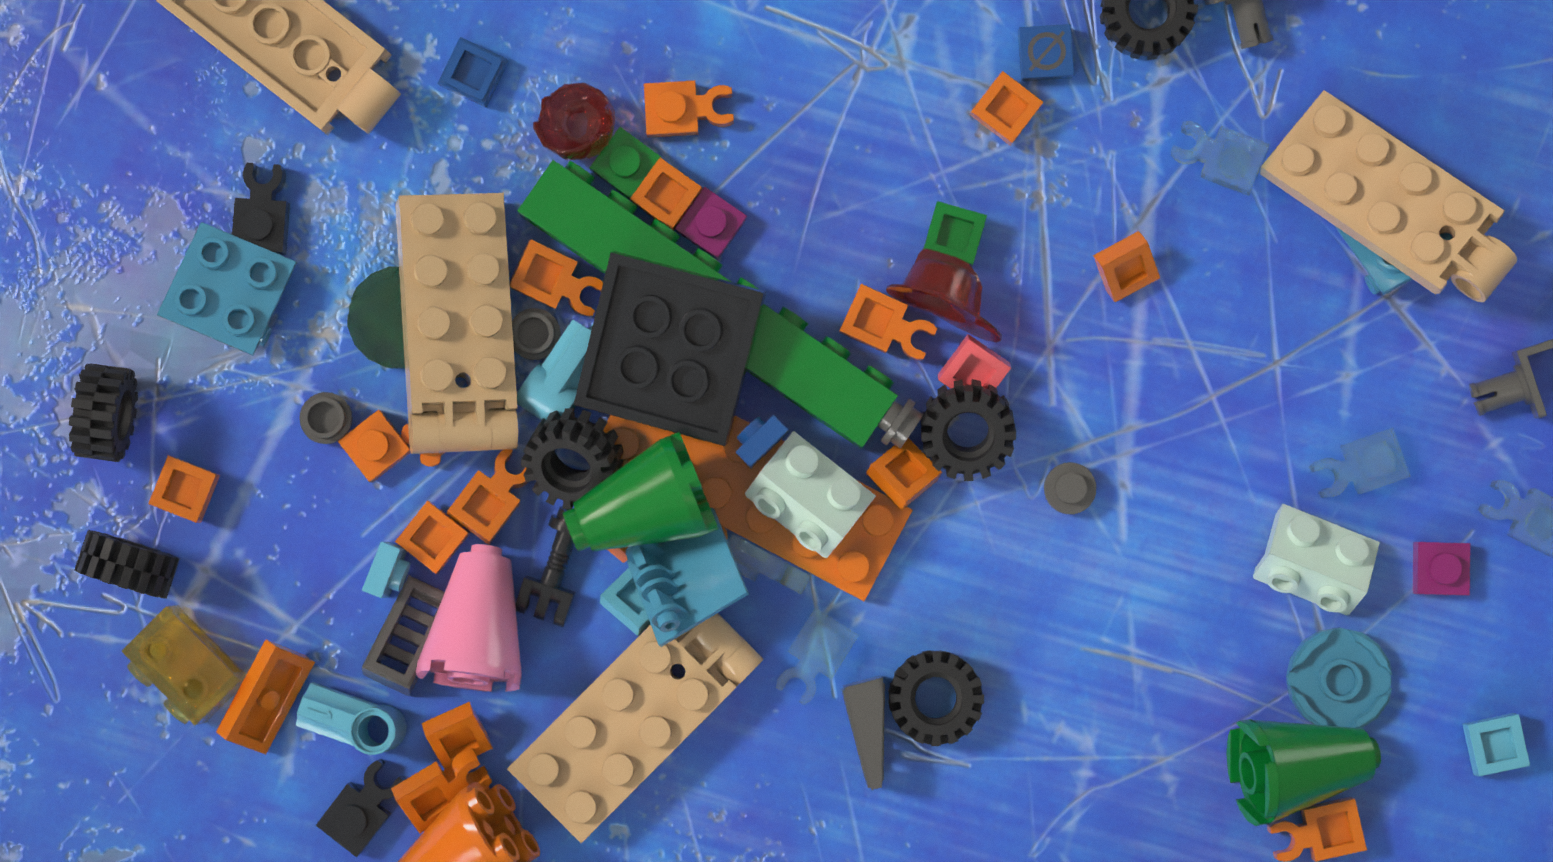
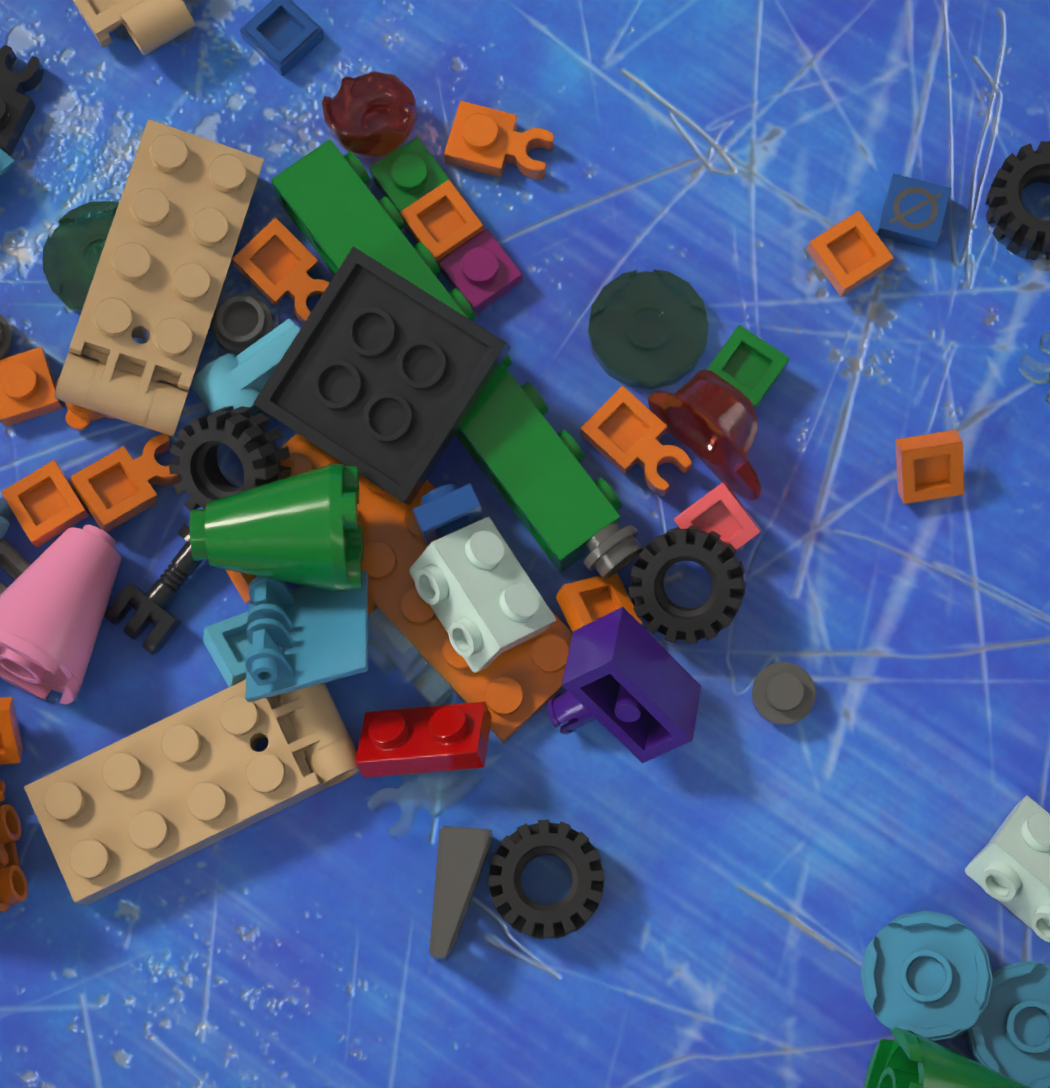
camera: 20 degrees right, 10 degrees down
none -> red plate [355,701,492,778]
none -> dark purple brick [547,607,701,763]
none -> tile [588,269,709,390]
none -> dark azure tile [861,910,993,1043]

